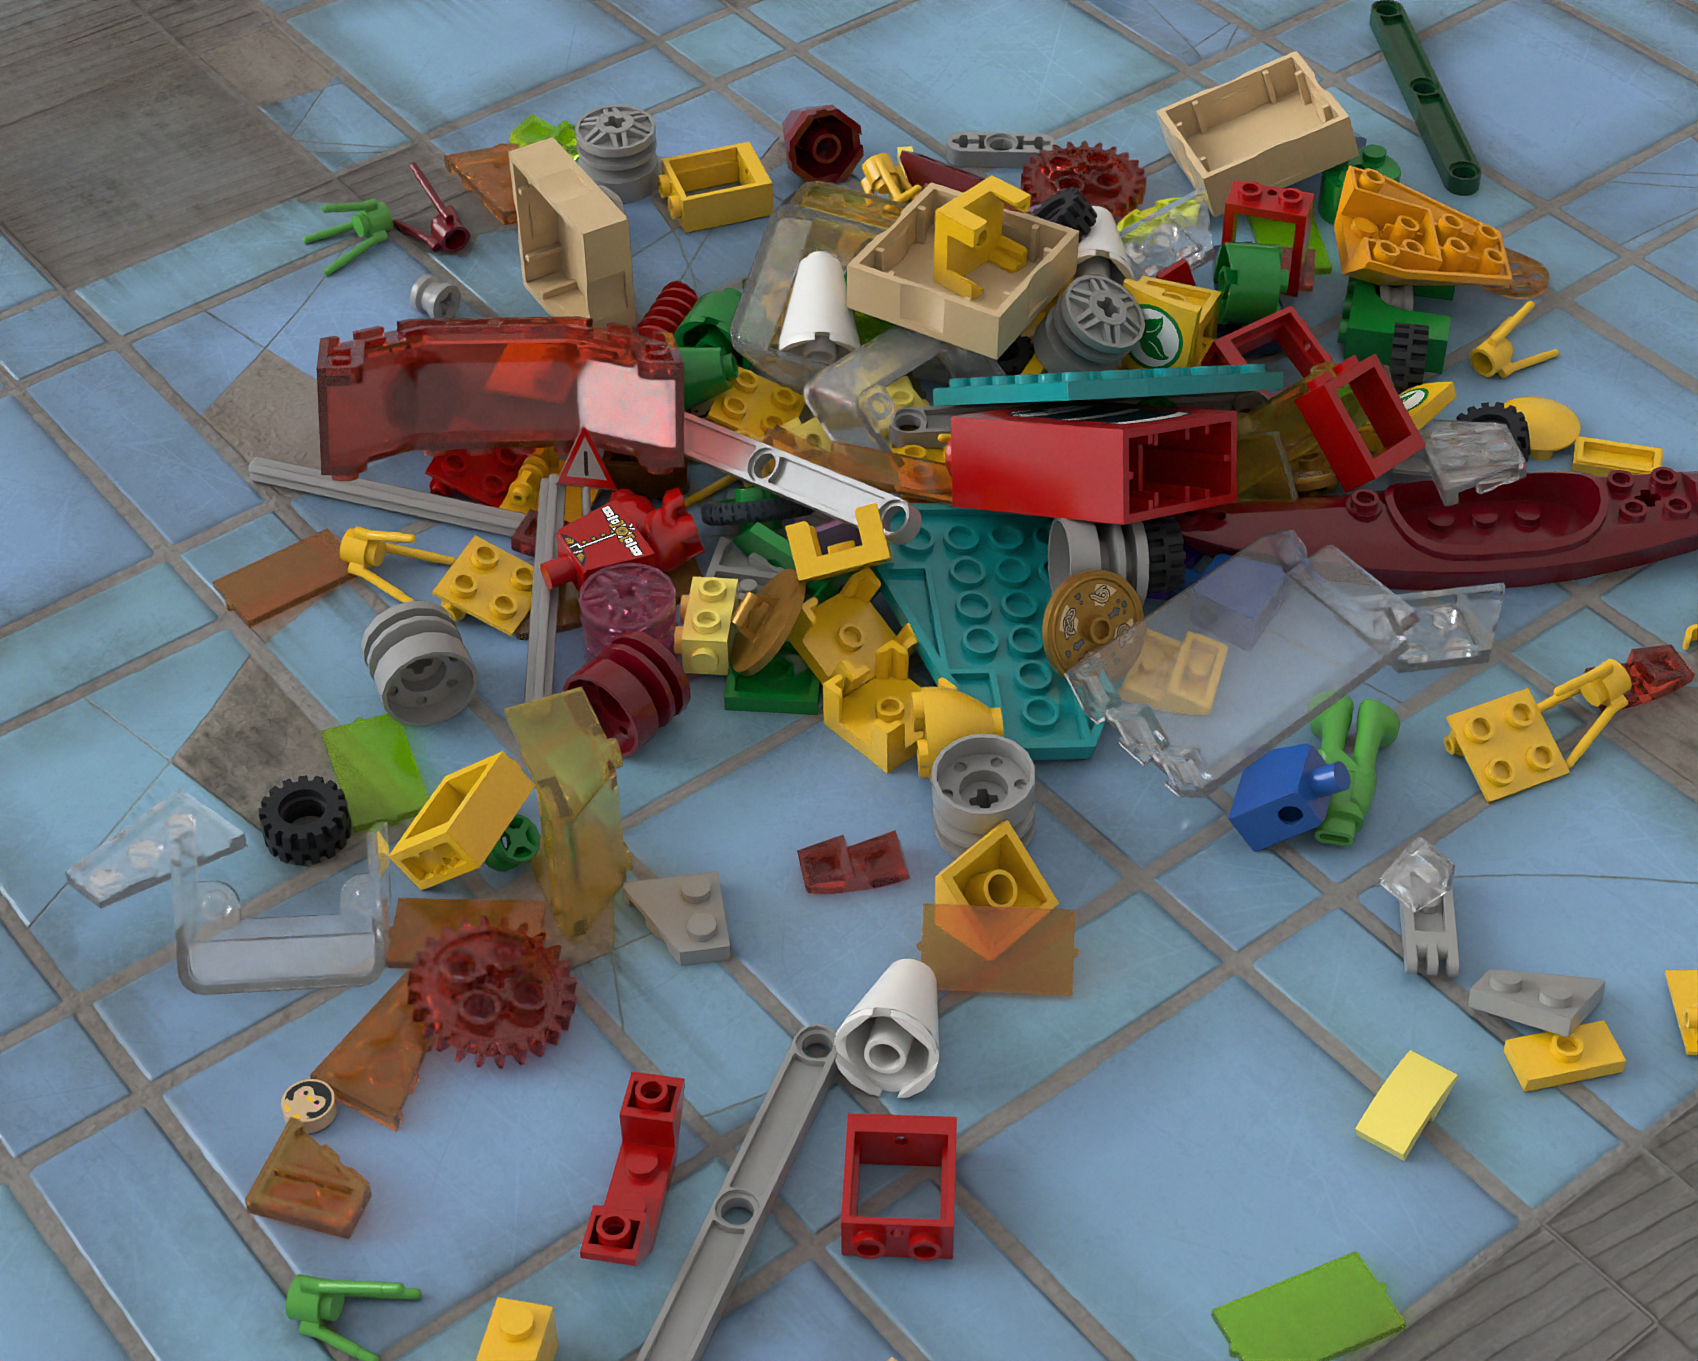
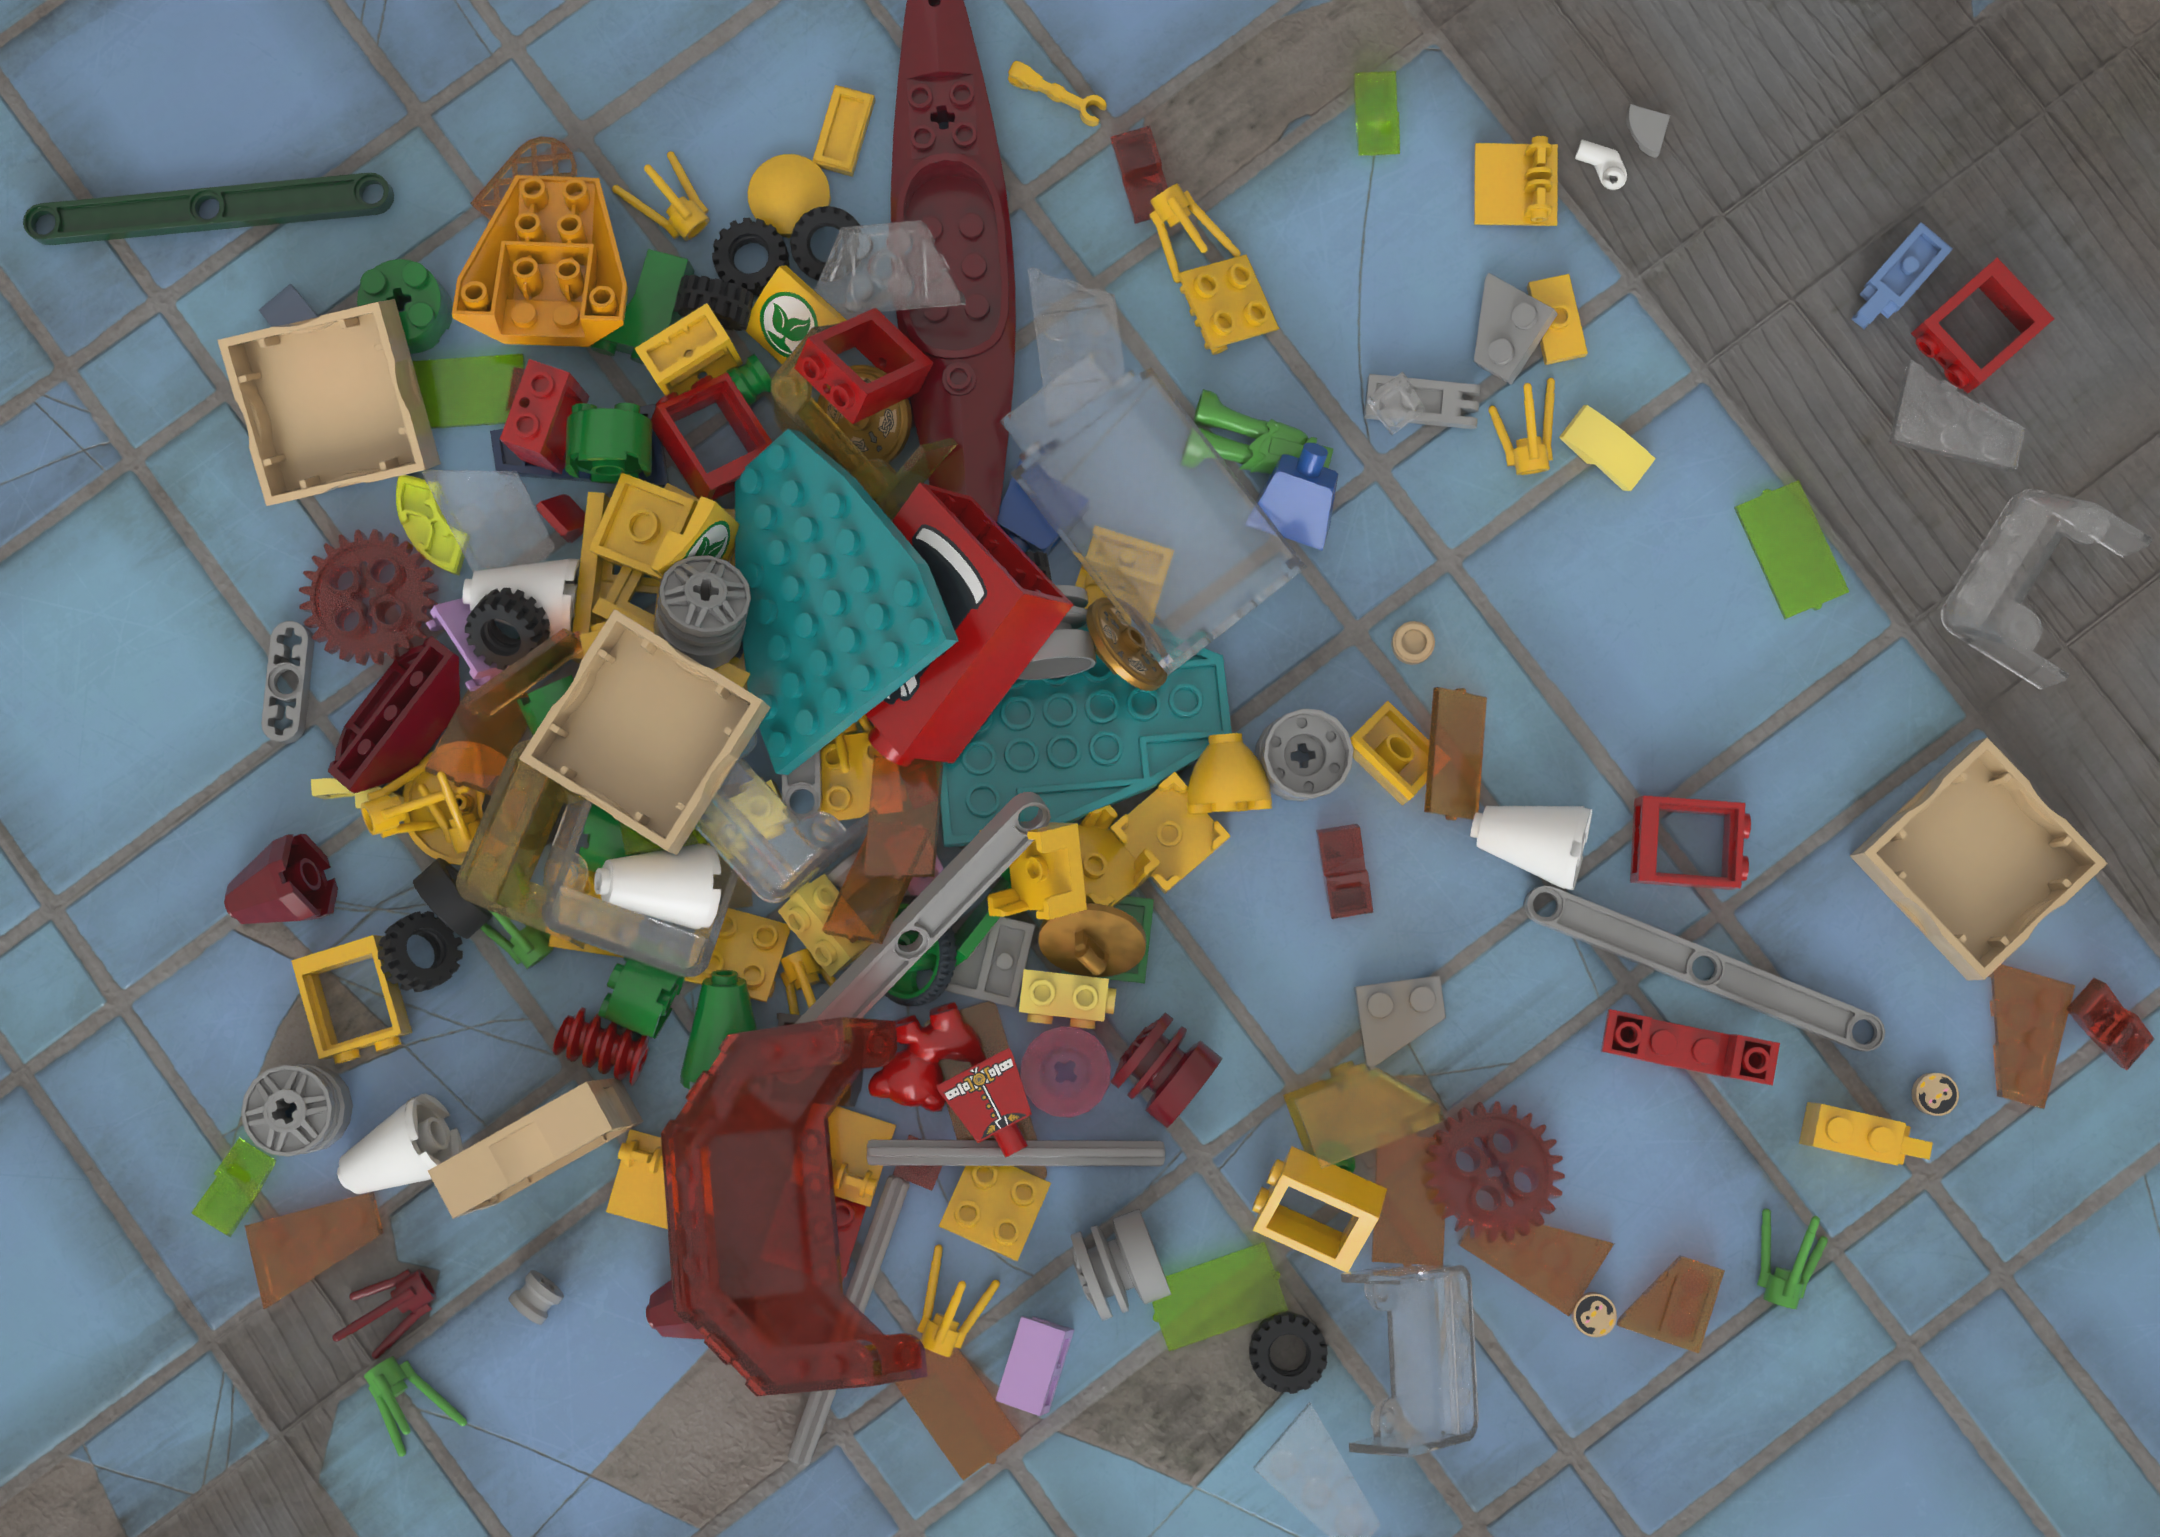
camera: 85 degrees left, 40 degrees up
piece [555,425,617,517] -> none
yellow panel [933,175,1031,301] -> none
none -> black tyre [378,911,463,992]
none -> yellow window [634,303,744,396]
none -> black tyre [712,217,790,297]
none -> lavender hinge [995,1316,1074,1416]
none -> tan tile [1391,621,1435,665]
none -> yellow plant [1488,378,1555,475]

